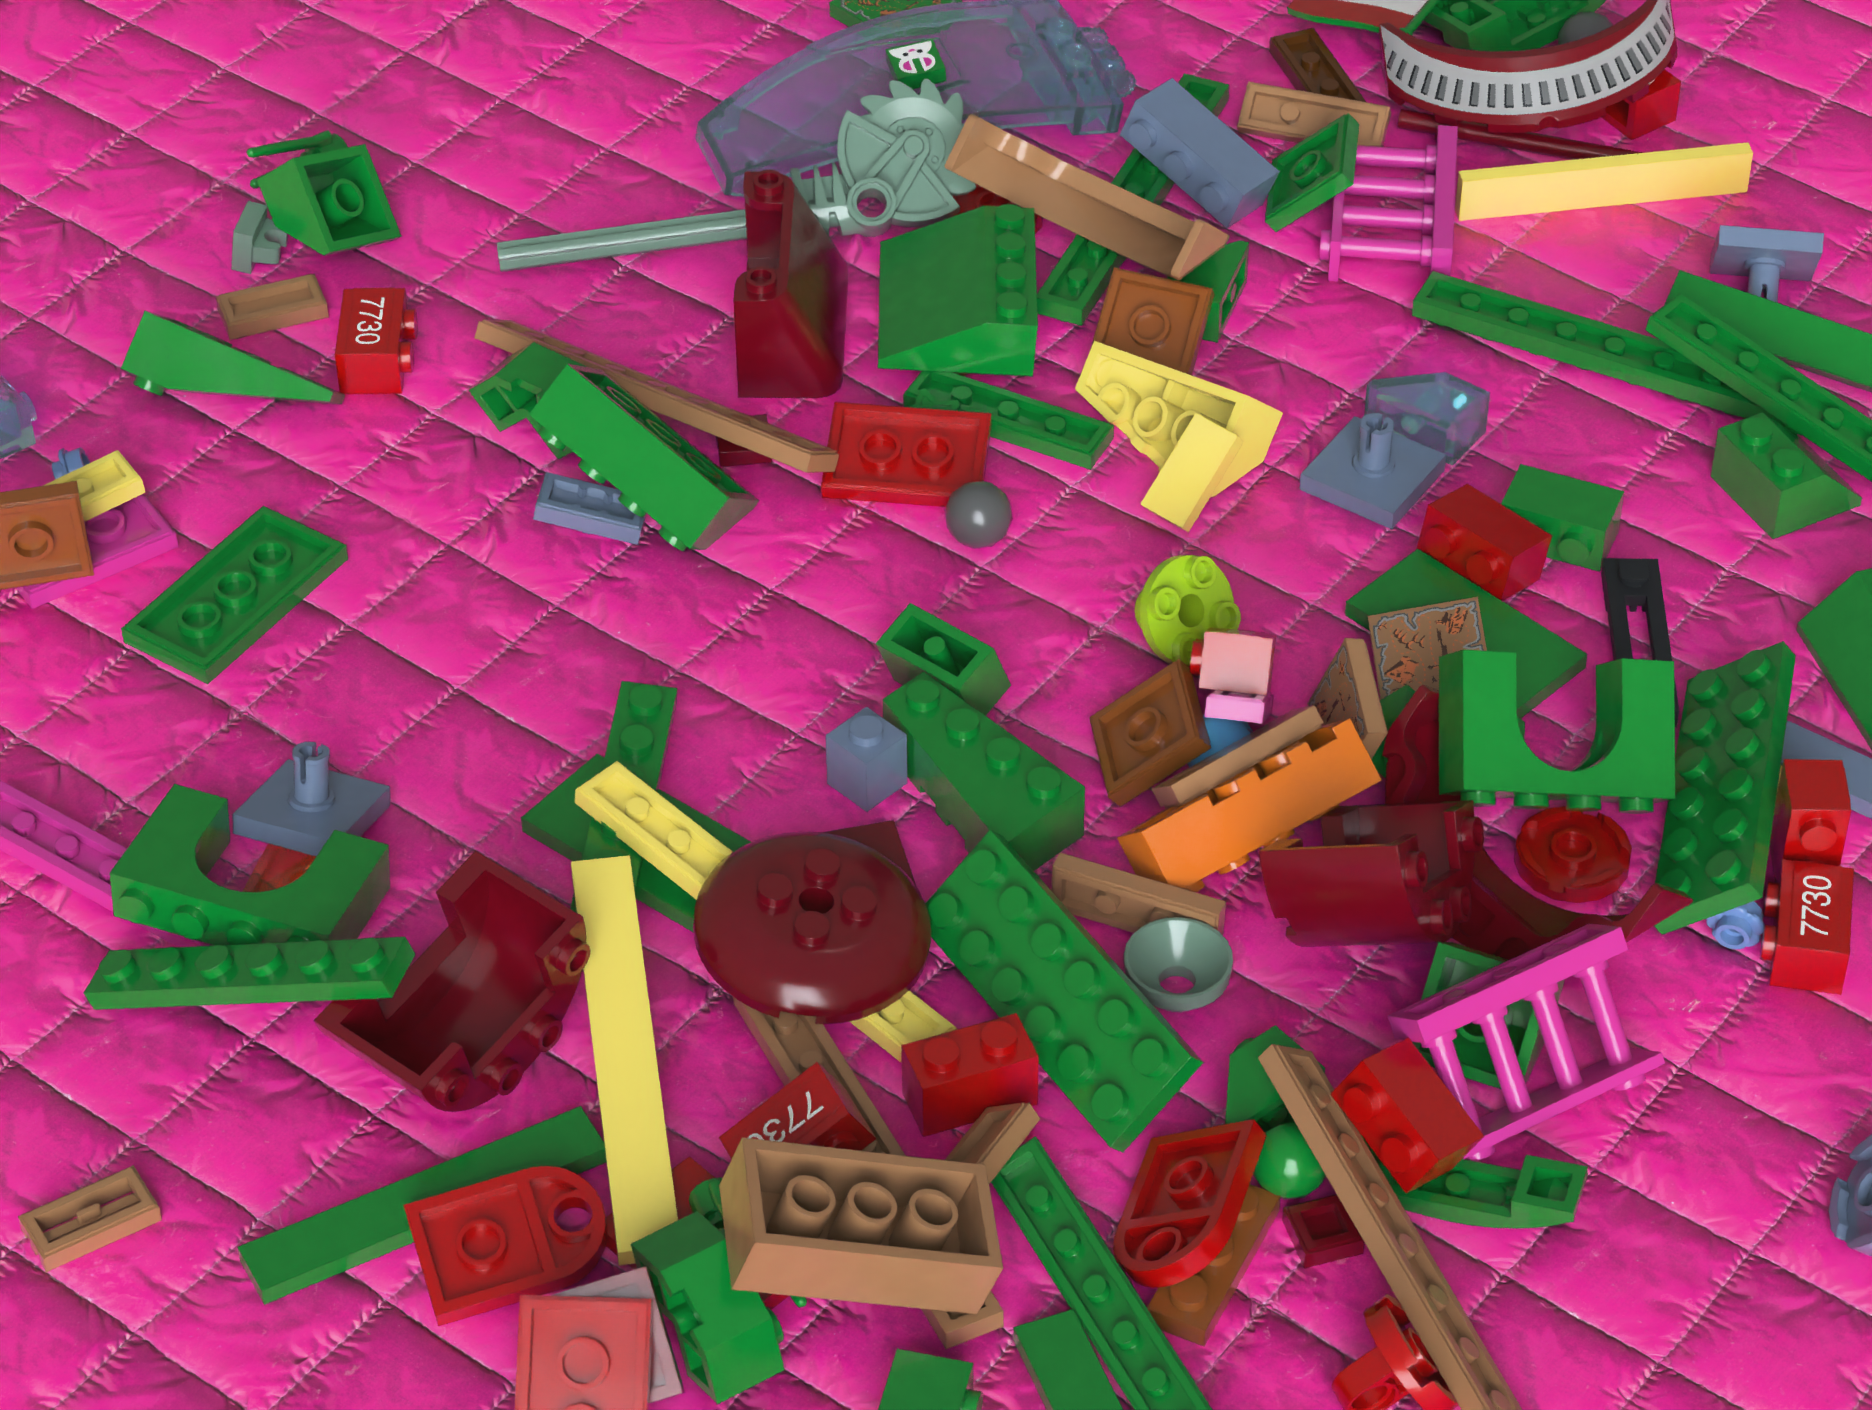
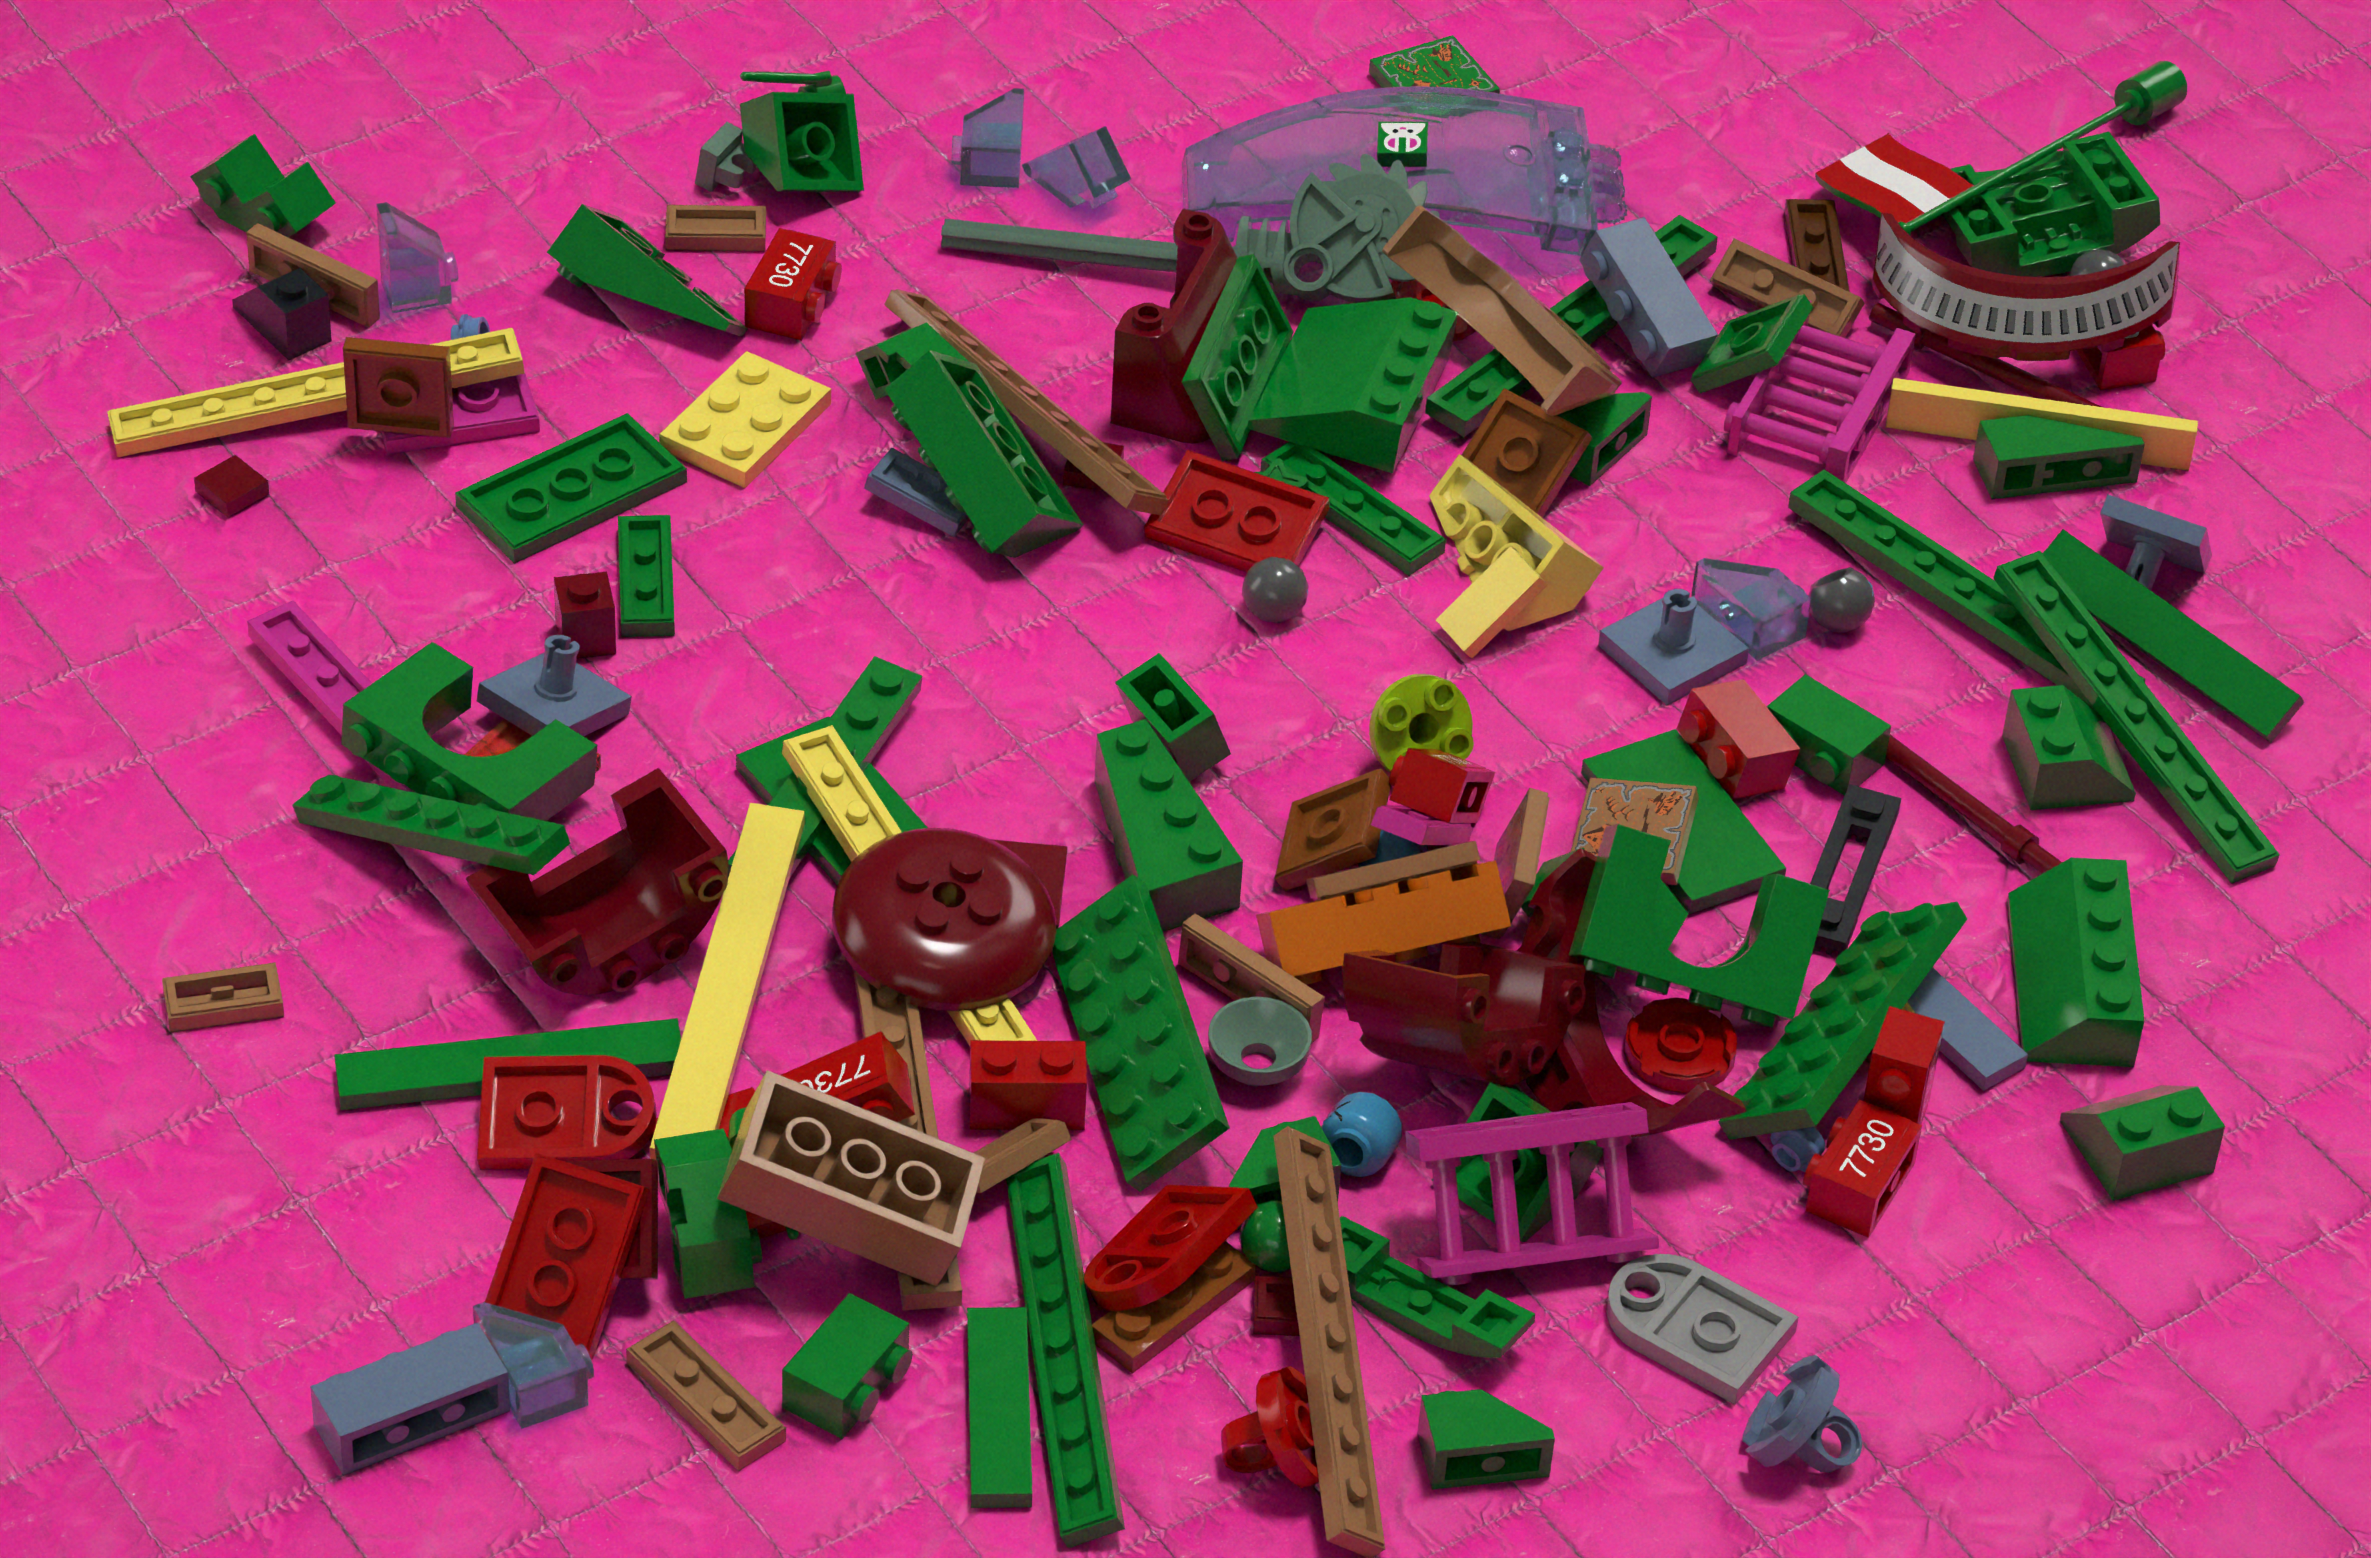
camera: 15 degrees right, 0 degrees up
sand blue brick [826,707,908,812] -> none
red brick [1330,1038,1485,1193] -> none
none -> dark red brick [554,571,616,659]
none -> green tile [618,515,675,637]
none -> light yellow plate [659,351,831,488]
none -> clear light blue slope [951,88,1024,188]
none -> clear light blue slope [1022,126,1131,209]
none -> green tile [1182,254,1293,461]
none -> dark azure head [1321,1092,1402,1178]
none -> green slope [1417,1389,1555,1490]
none -> light grey tile [1606,1254,1798,1405]
none -> dark grey piece [1808,567,1875,633]
none -> dark red bar [1886,734,2062,874]
none -> green slope [1973,415,2145,499]

